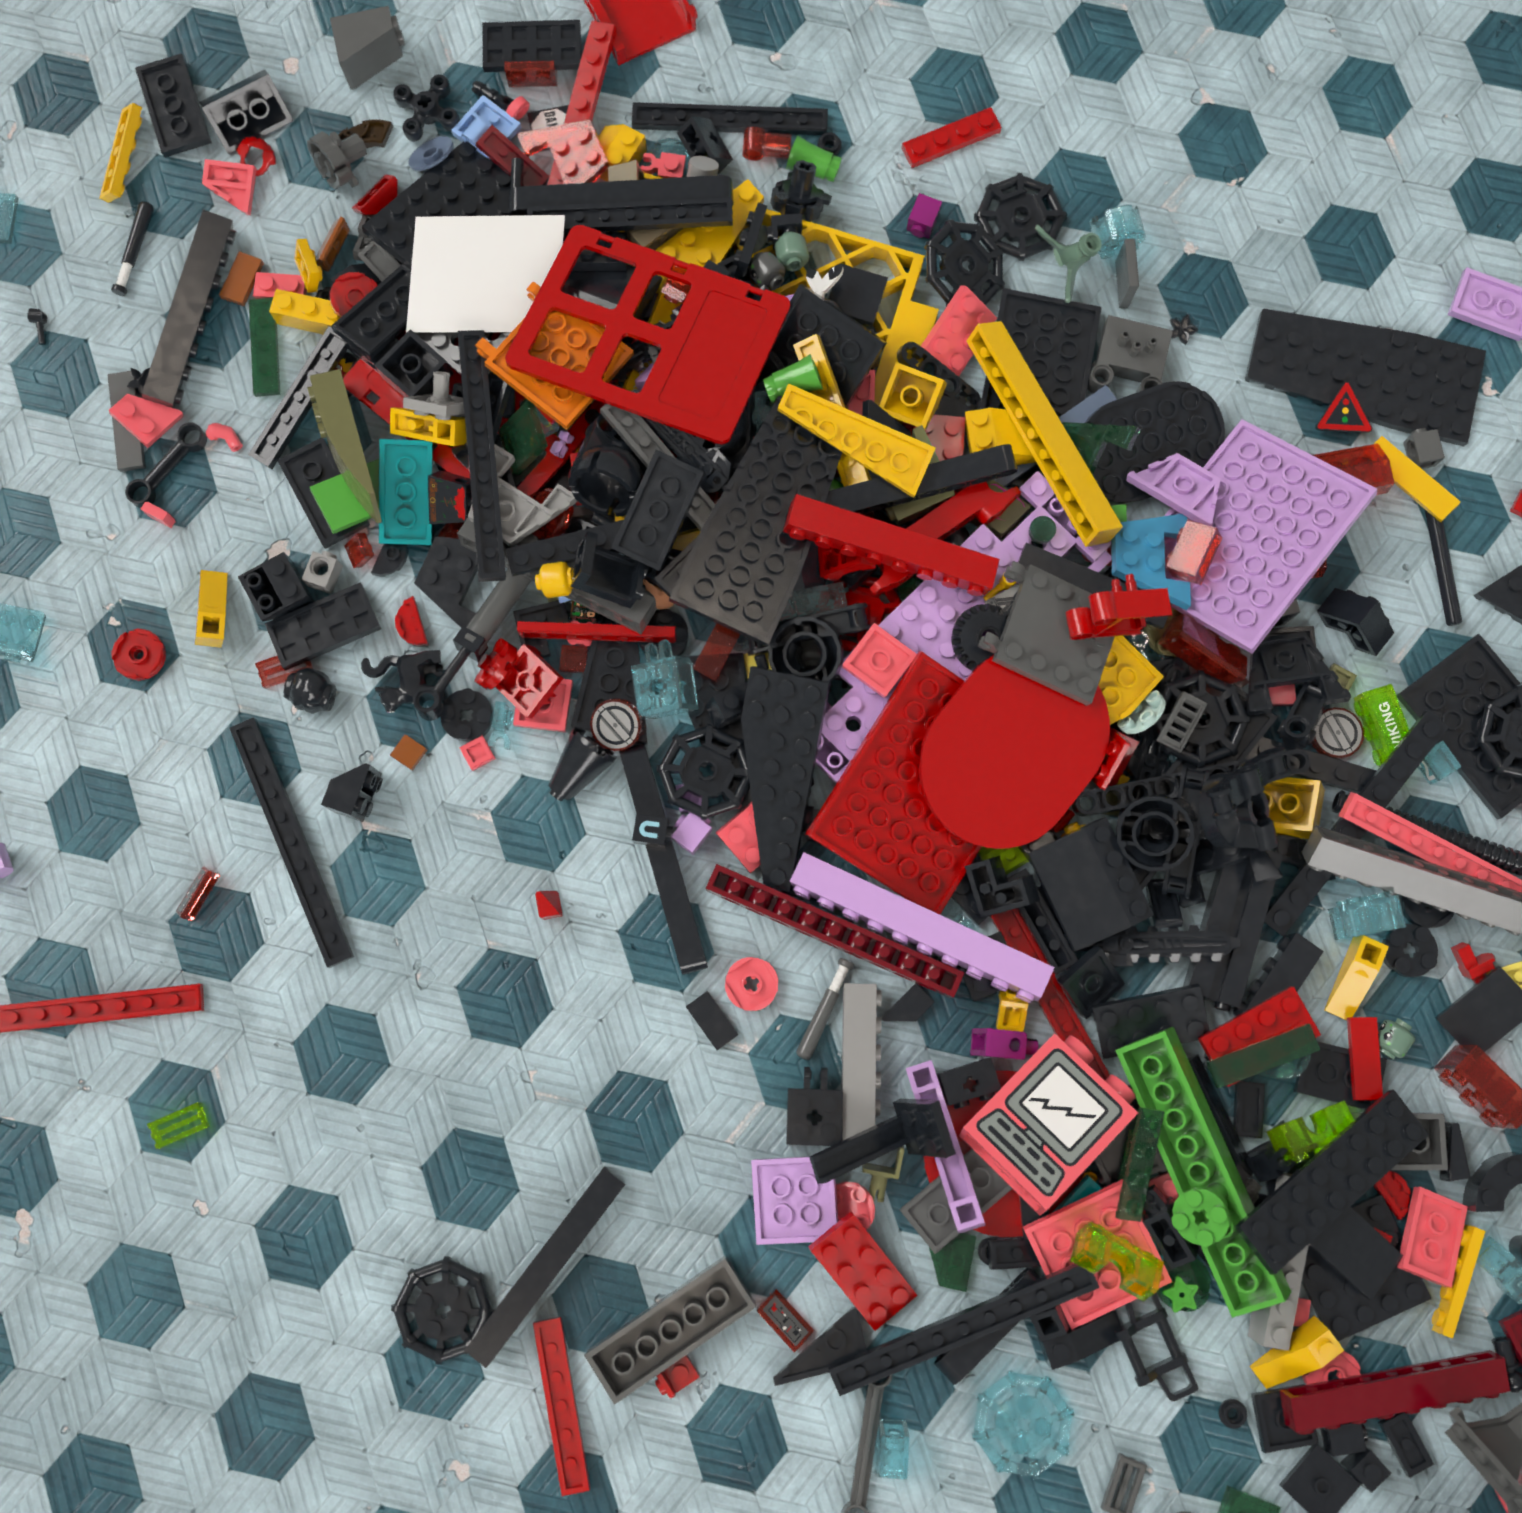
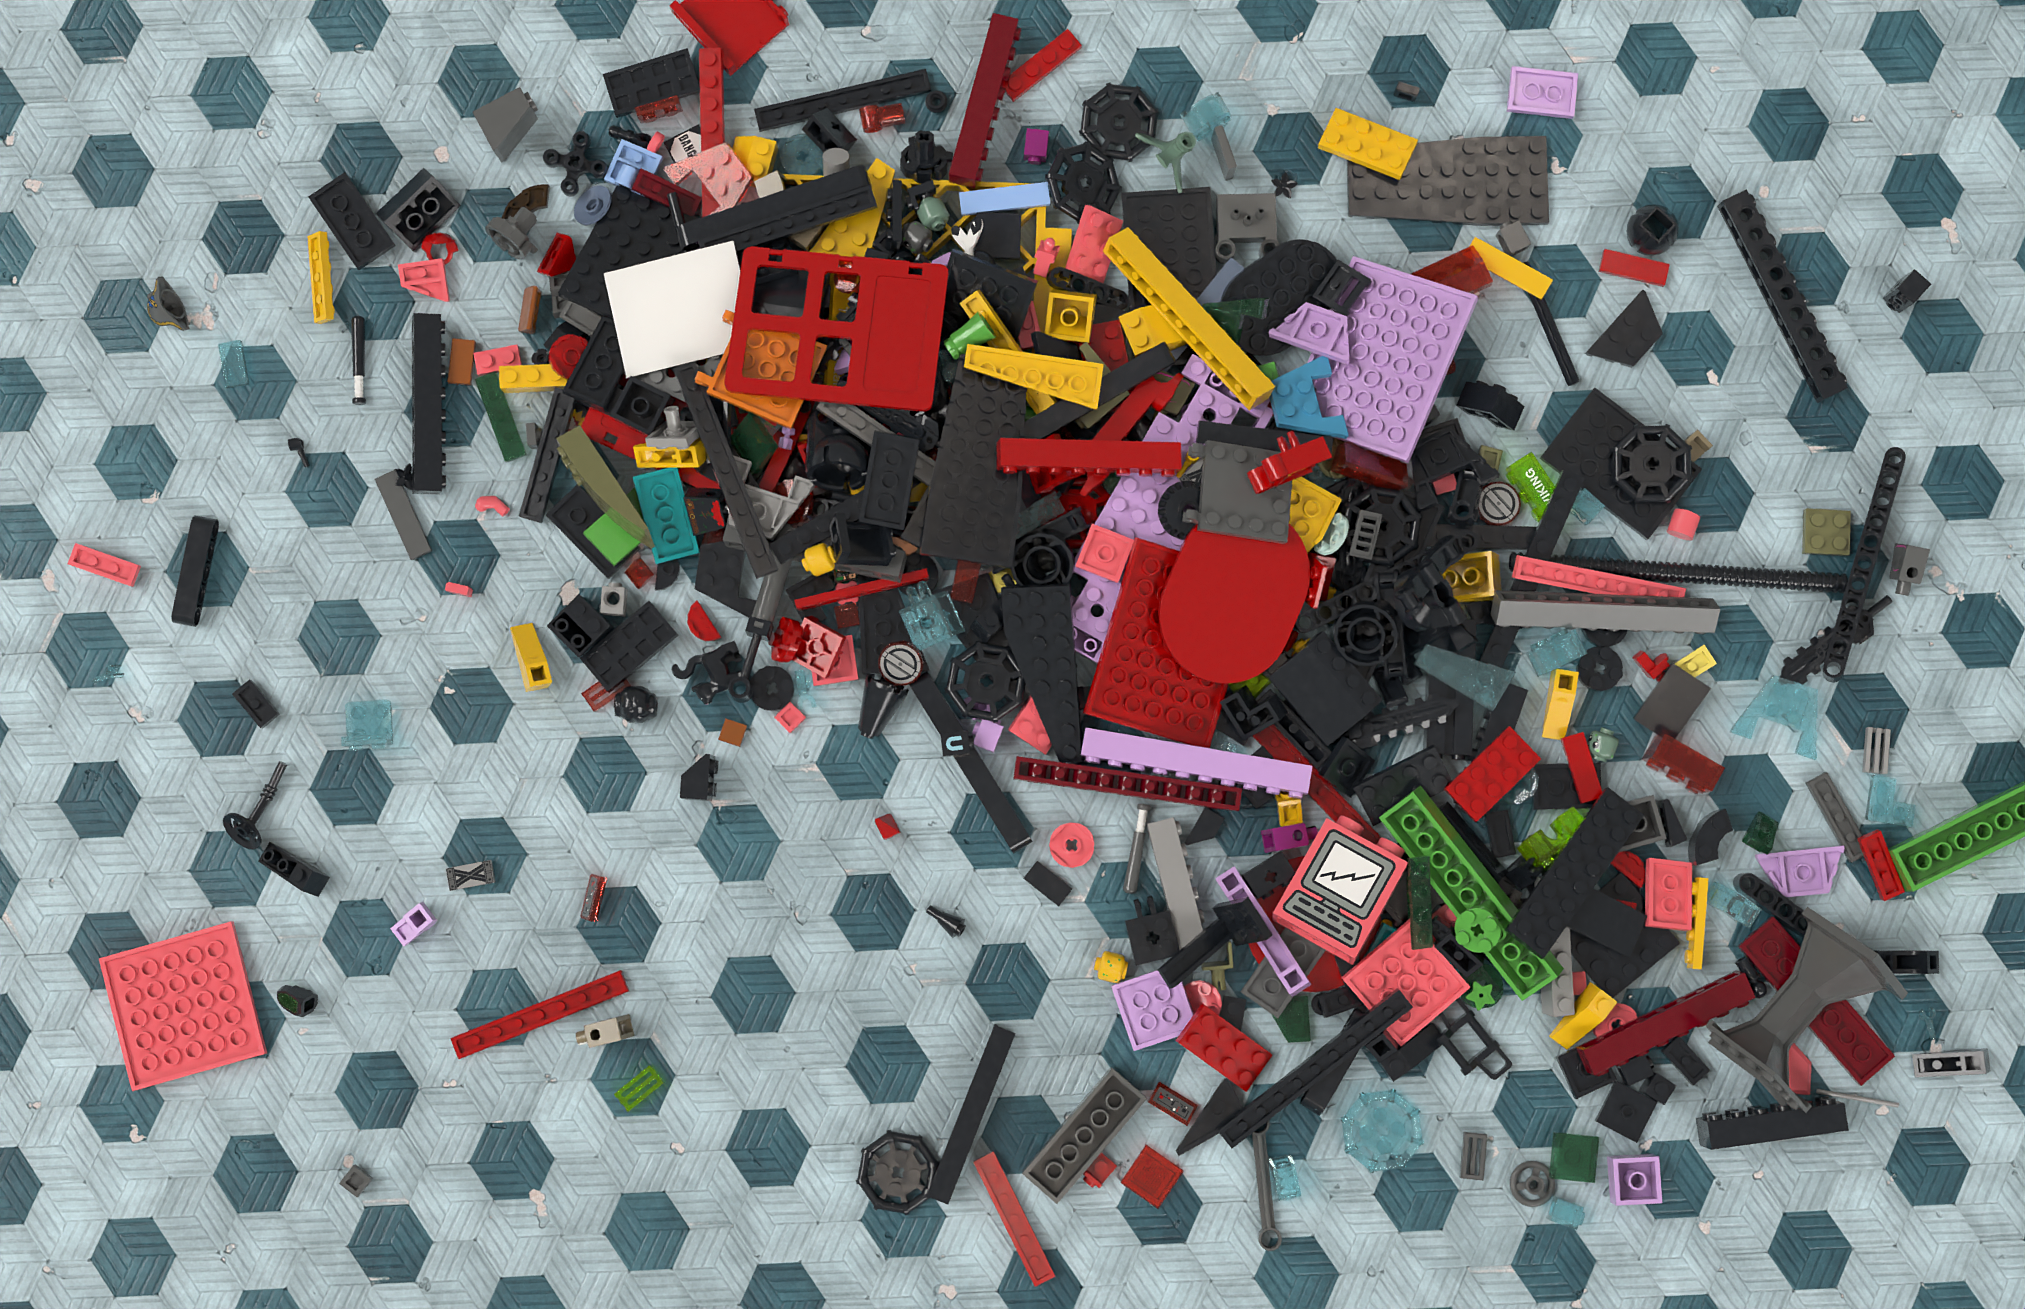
camera: 15 degrees left, 5 degrees up
coral wing [109,394,184,448] -> none
red plate [111,628,166,681] -> none
black piece [125,422,207,508] -> none
black plate [230,717,354,968] -> none
yellow plate [294,239,322,292] -> none
coral plate [641,152,686,178] -> none
bright green plant [786,135,842,182] -> none
clear green tile [1028,516,1056,544] -> none
clear neon green arch [1070,1221,1164,1301] -> none
clear red brick [1166,520,1222,585] -> none
clear green tile [1206,1024,1320,1088] -> none
black plate [1218,1399,1247,1429] -> none
piece [1315,382,1372,433] -> none
none -> tile [446,860,495,891]
none -> dark grey plate [526,422,542,449]
none -> torso [576,1014,635,1048]
none -> black cone [926,905,966,938]
none -> dark red brick [949,13,1022,189]
none -> light blue tile [959,182,1050,216]
none -> coral piece [1033,238,1060,278]
none -> yellow head [1094,951,1128,983]
none -> clear red tile [1120,1144,1184,1209]
none -> black plate [1220,995,1246,1031]
none -> black plate [1312,260,1372,317]
none -> yellow plate [1318,108,1418,180]
none -> black tile [1394,82,1420,102]
none -> clear light blue wing [1414,644,1516,711]

